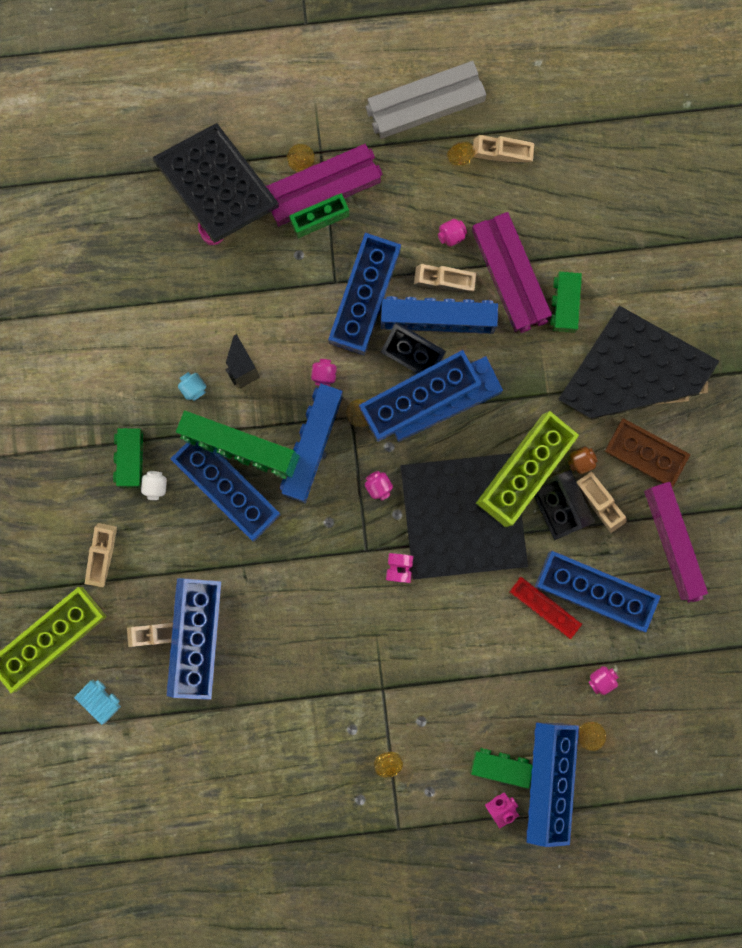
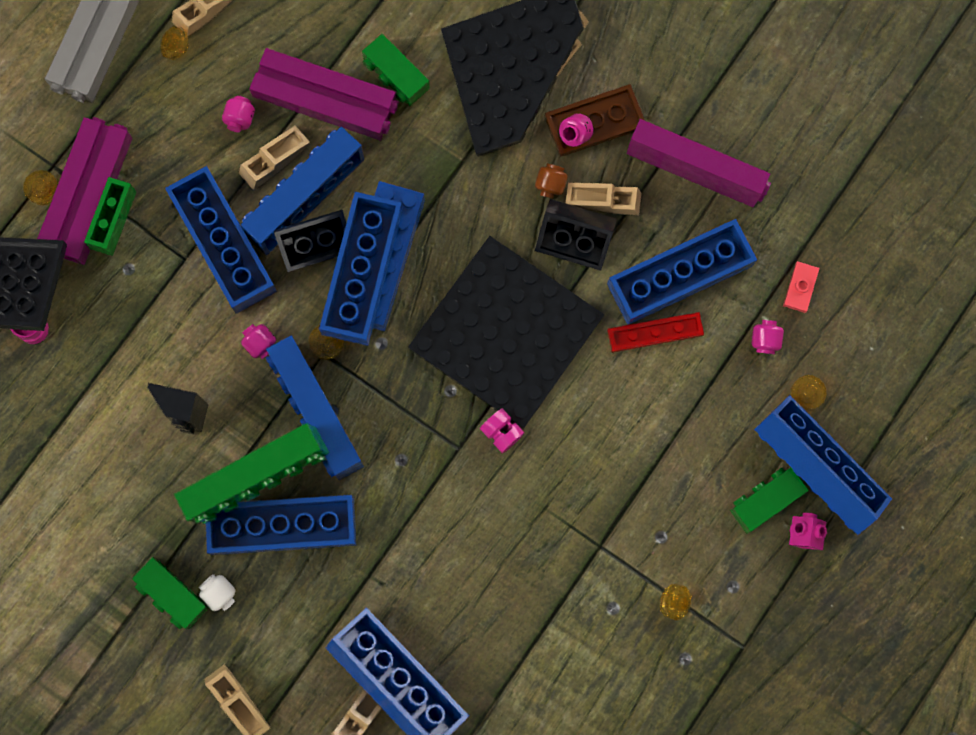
camera: 50 degrees left, 5 degrees down
medium azure head [178,372,206,401] -> none
dark pink head [365,471,393,501] -> none
lime brick [476,411,579,527] -> none
none -> dark pink head [559,114,593,147]
none -> coral plate [783,261,819,313]

